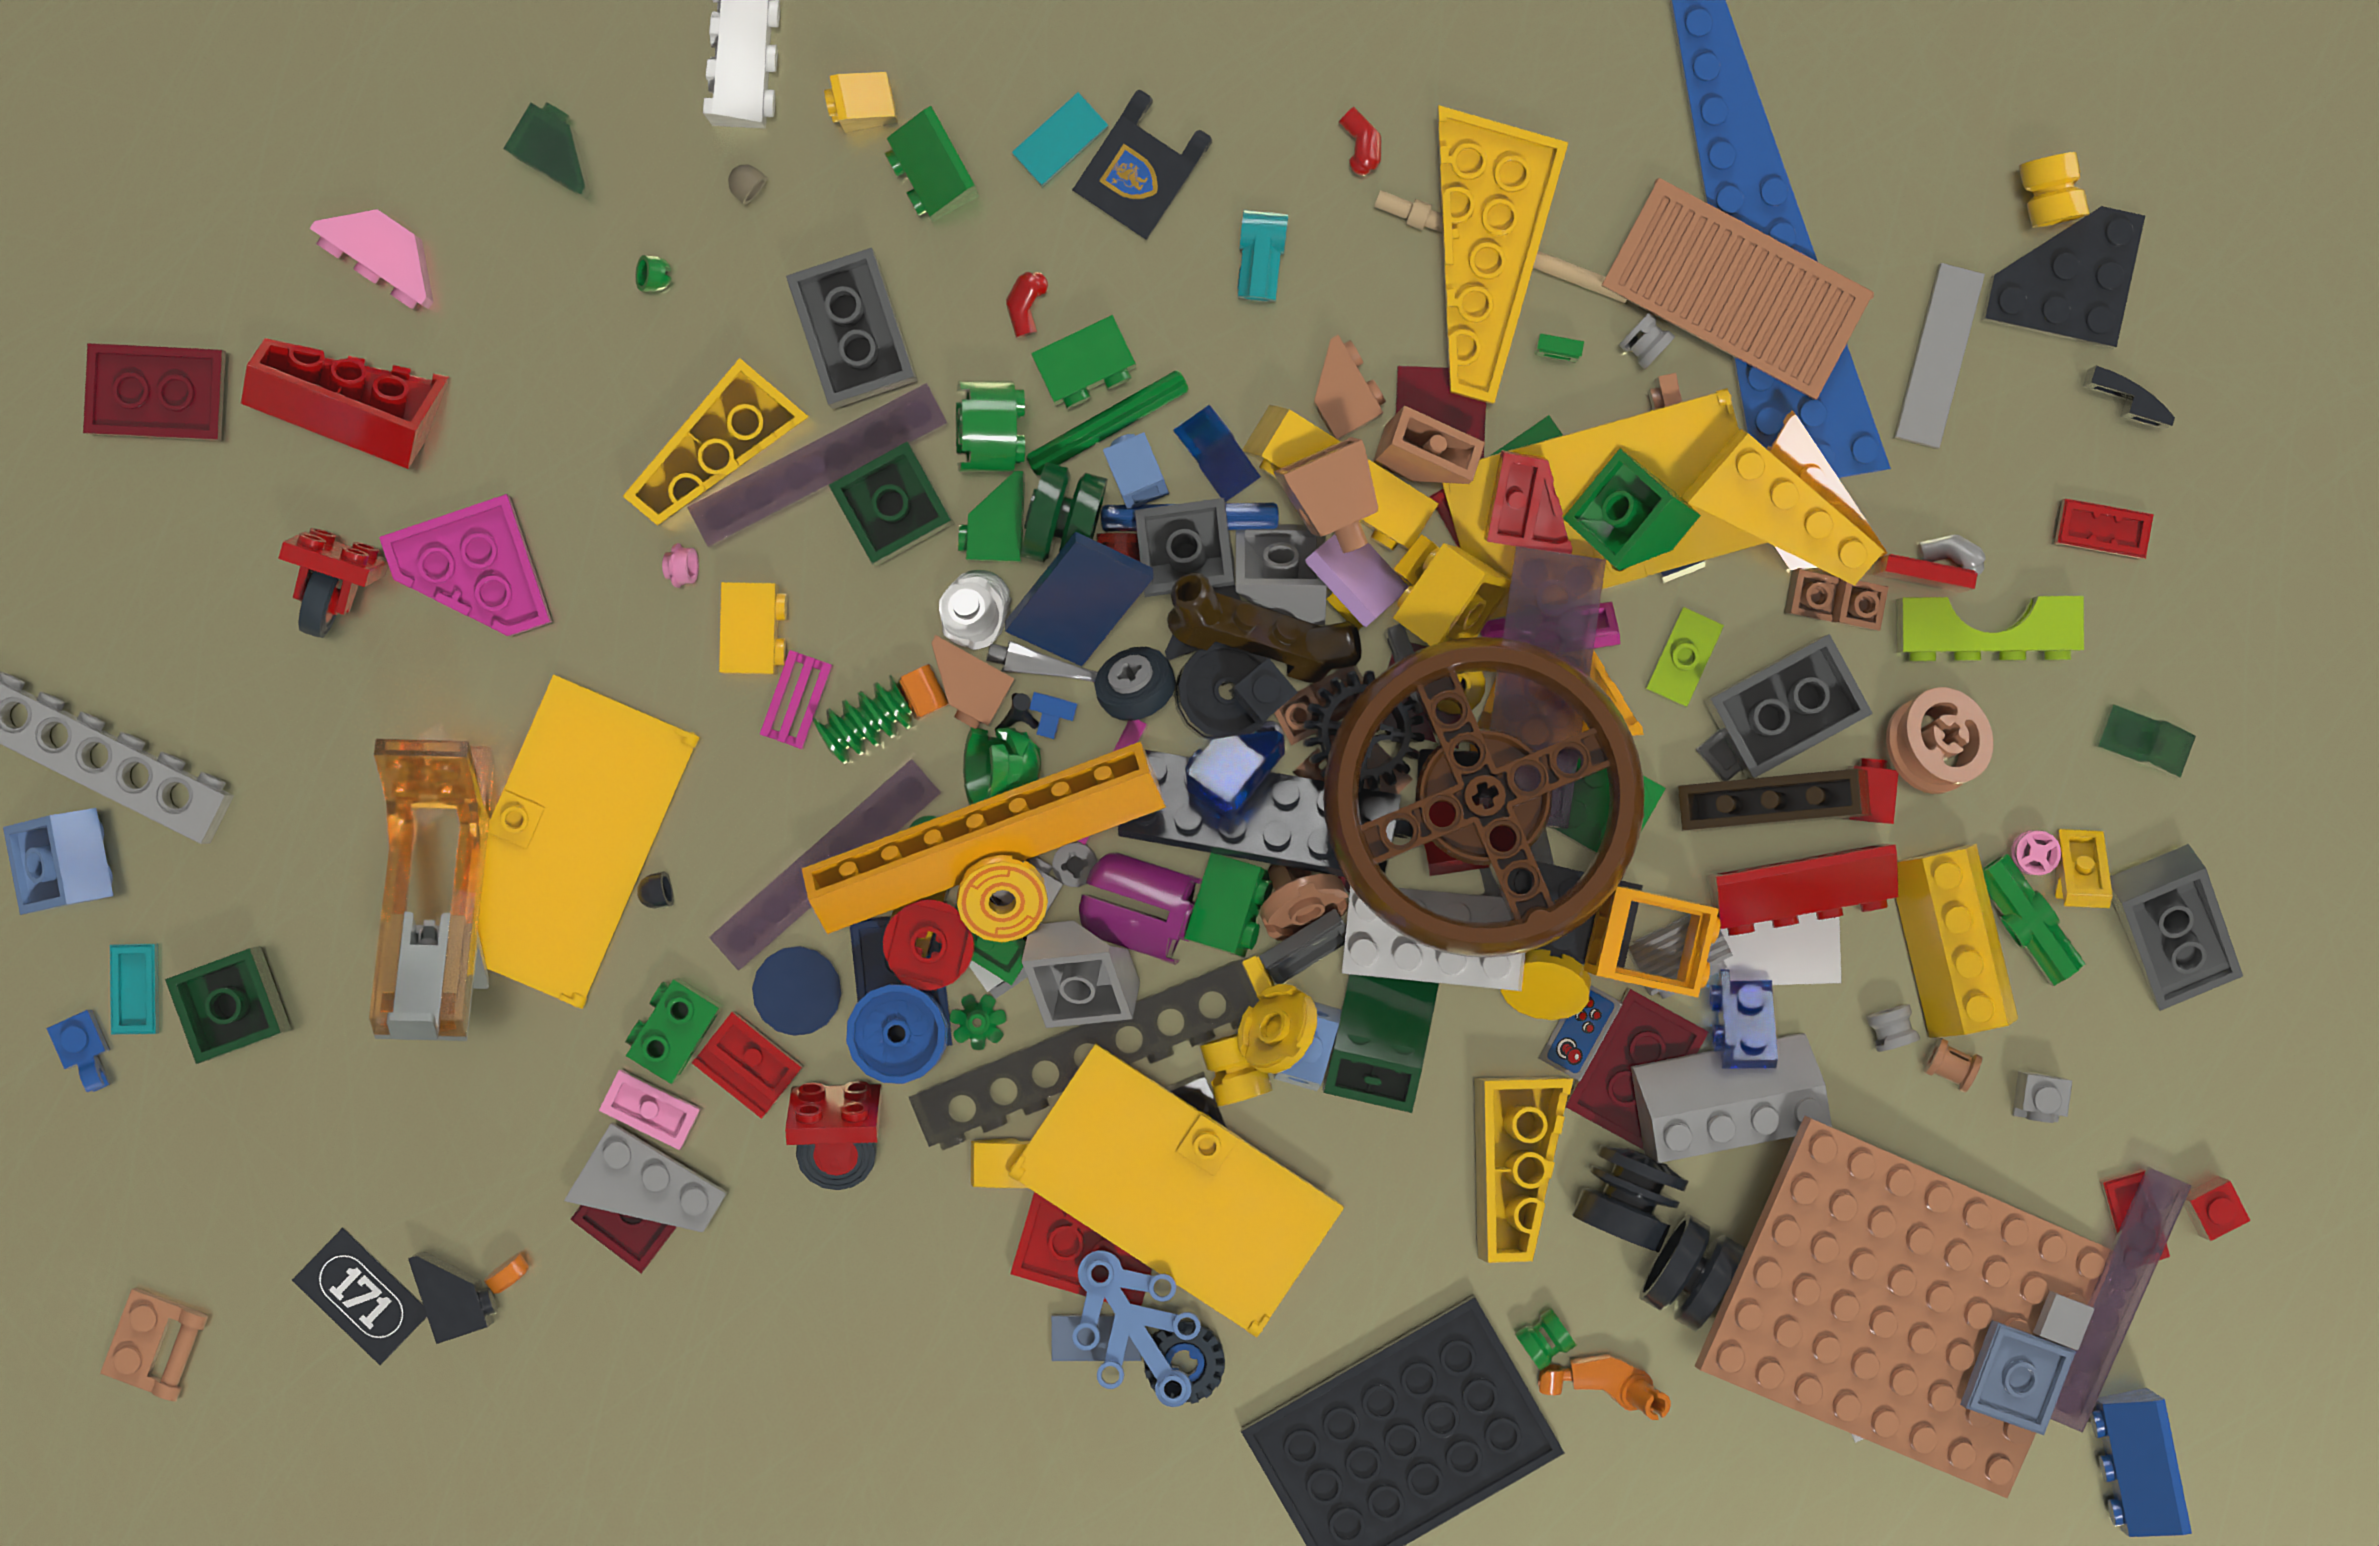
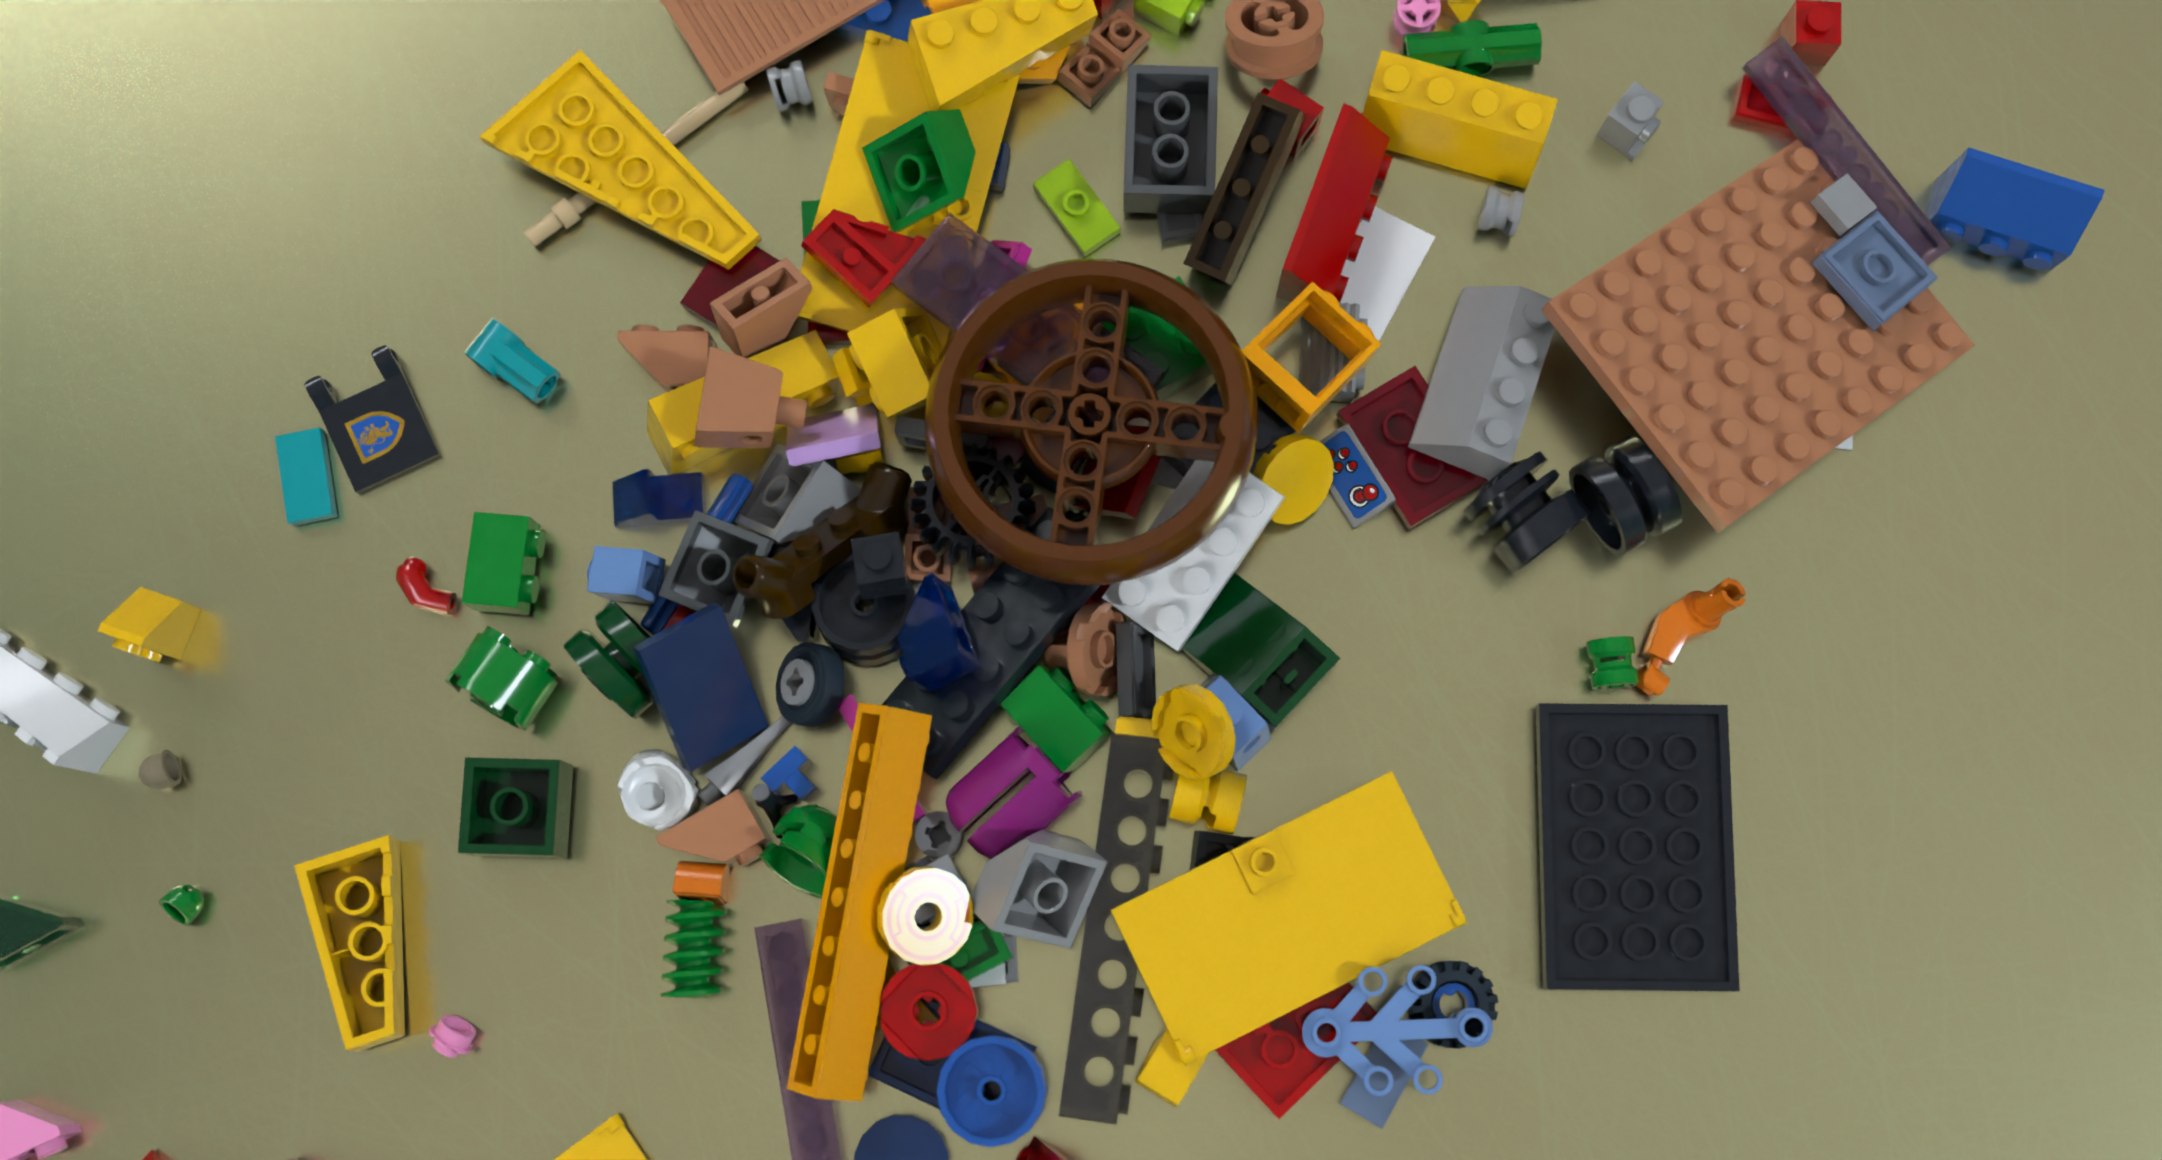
camera: 60 degrees left, 10 degrees down
plate [687,383,948,548] -> none
yellow brick [719,582,787,675] -> none
dark pink tile [760,650,833,749] -> none
dark grey brick [786,247,917,409] -> none
green slope [884,106,979,222] -> none
green plant [950,994,1007,1050] -> none
green slope [958,471,1025,564] -> none
green axle [1026,370,1189,475] -> none
red arm [1338,107,1382,176] -> none
yellow wedge [1474,1076,1573,1263] -> none
green tile [1534,333,1584,363] -> none
clear blue bracket [1709,969,1778,1069] -> none
nougat bush [1924,1038,1983,1093] -> none

